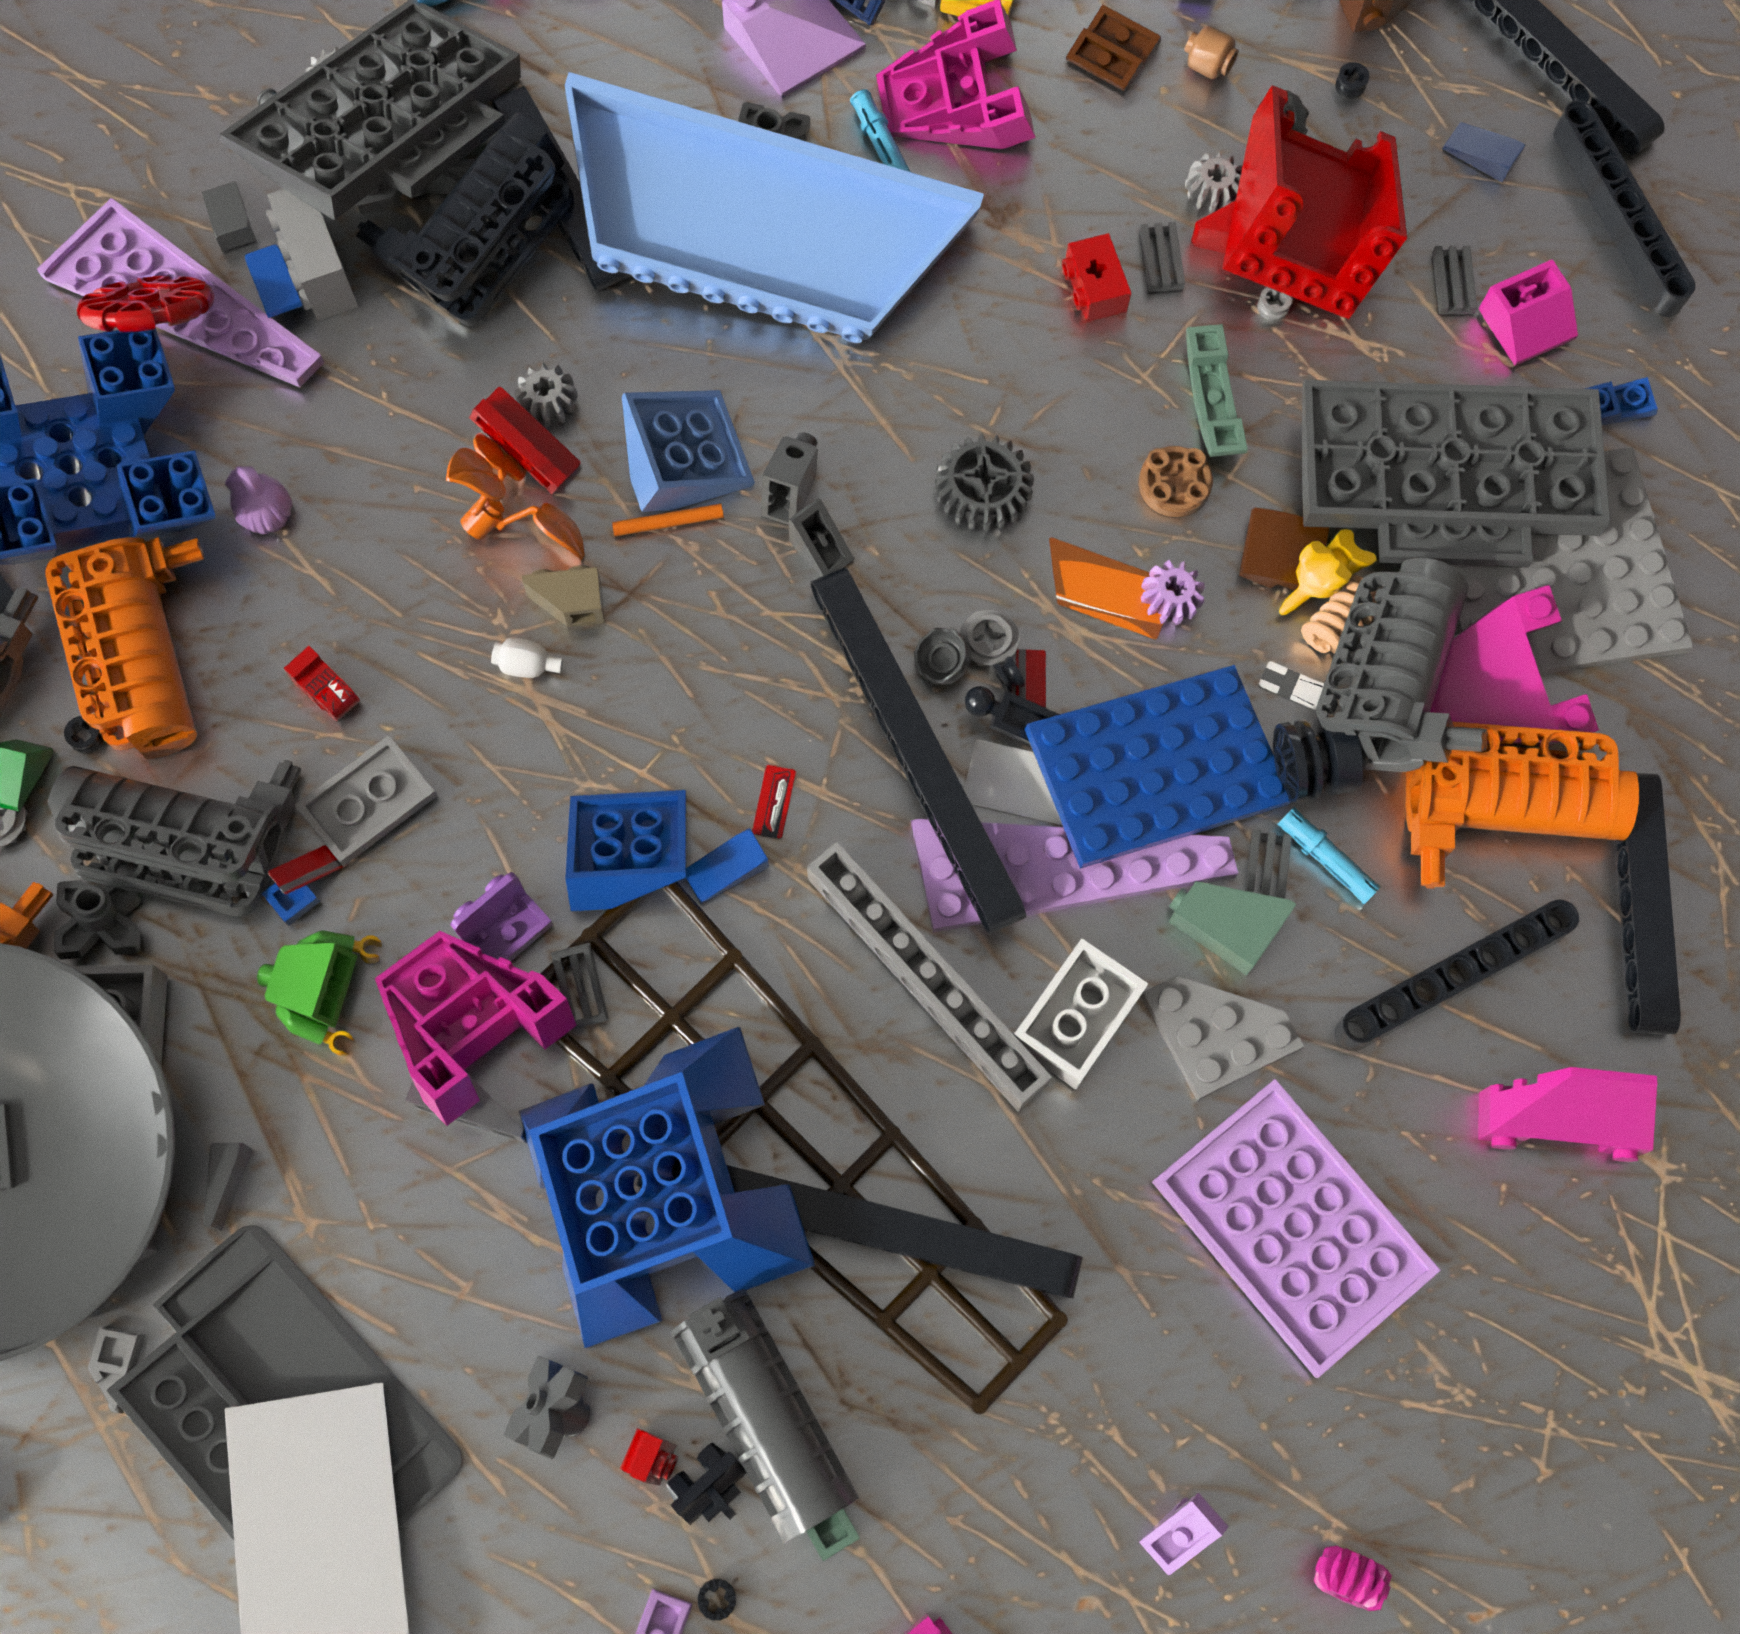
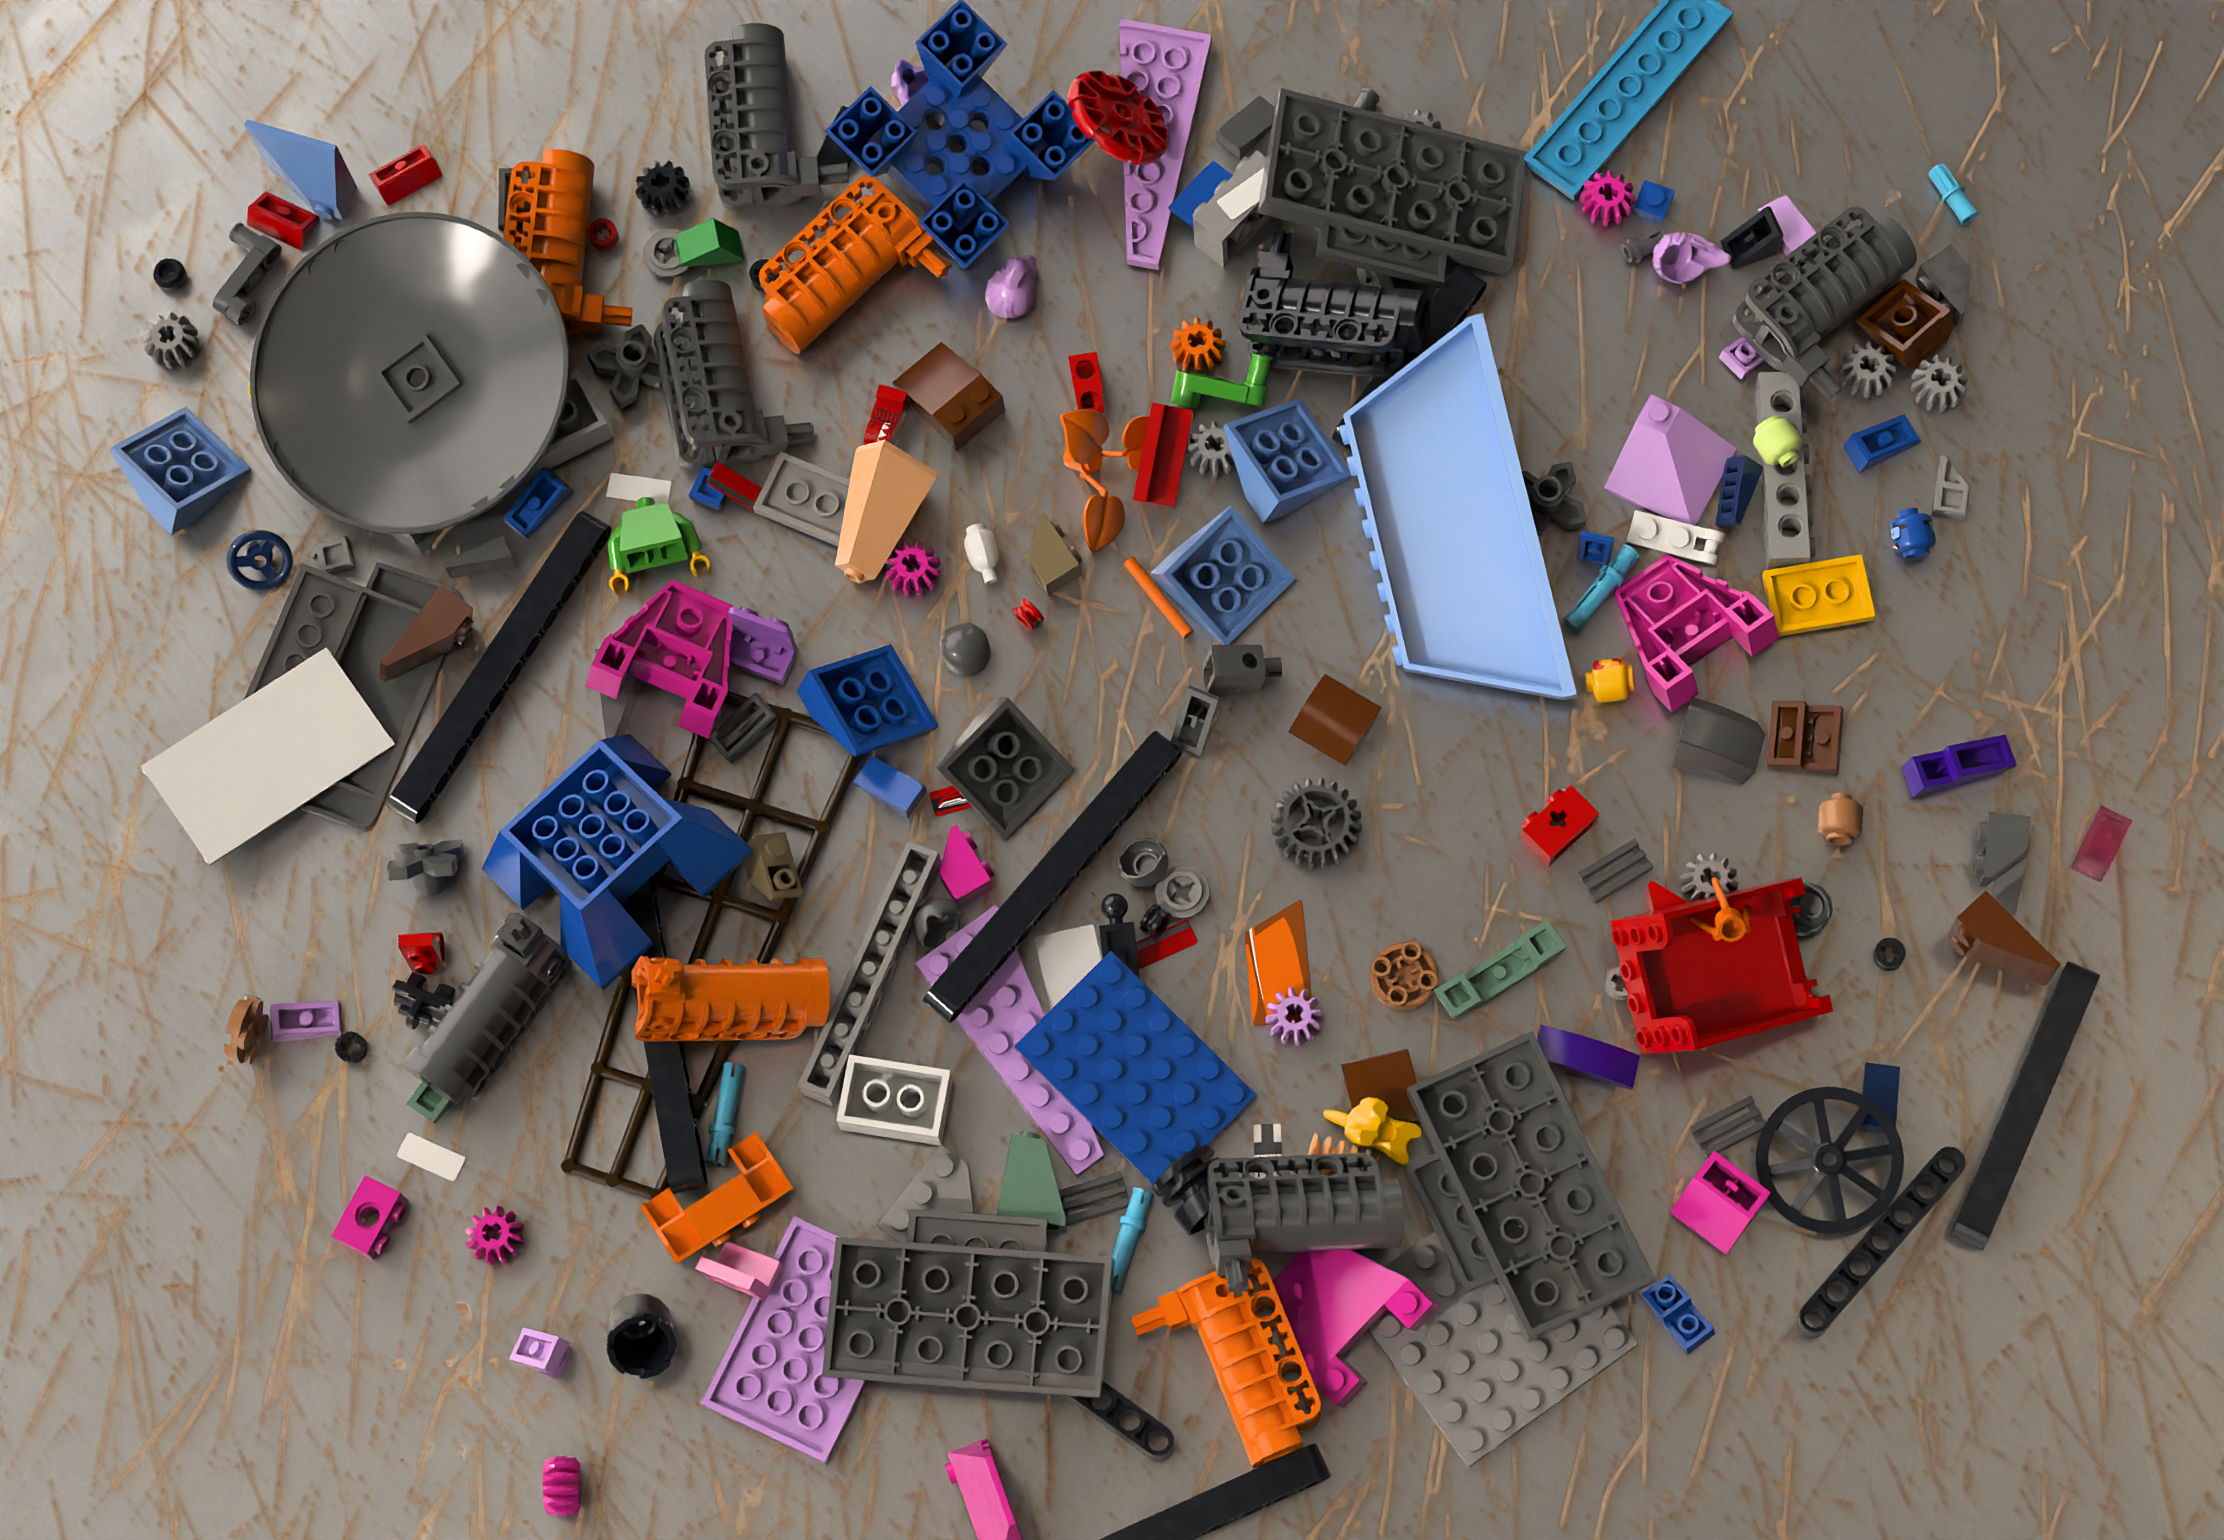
camera: 75 degrees right, 0 degrees up
none -> dark blue piece [226,530,293,591]
none -> reddish brown slope [380,585,474,682]
none -> black beam [387,511,612,824]
none -> white sticker [397,1133,466,1181]
none -> dark pink gear [465,1206,525,1265]
none -> blue slope [503,467,574,539]
none -> white sticker [606,473,672,504]
none -> black cylinder [606,1293,677,1379]
none -> orange piece [631,956,830,1041]
none -> orange bracket [639,1131,794,1265]
none -> bright pink panel [695,1242,782,1301]
none -> medium azure pin [705,1062,746,1167]
none -> dark tan slope [744,832,803,900]
none -> dark grey slope [822,1209,1115,1399]
none -> light nougat slope [835,440,938,583]
none -> dark pink gear [885,540,941,597]
none -> reddish brown slope [892,342,1005,452]
none -> dark grey hair [913,898,963,949]
none -> dark grey slope [937,696,1075,840]
none -> dark grey hair [939,622,991,676]
none -> dark pink slope [939,824,994,908]
none -> red bush [1012,598,1044,631]
none -> red leg [1068,352,1105,414]
none -> orange gear [1170,317,1226,373]
none -> bright green beam [1170,352,1272,408]
none -> white sticker [1217,167,1265,220]
none -> medium blue slope [1223,398,1351,524]
none -> reddish brown slope [1288,674,1383,766]
none -> dark purple slope [1537,1025,1640,1090]
none -> blue slope [1577,531,1614,565]
none -> yellow head [1585,658,1635,703]
none -> white plate [1626,510,1725,566]
none -> dark grey slope [1672,697,1765,784]
none -> orange plant [1691,877,1751,942]
none -> black wheel [1756,1087,1904,1234]

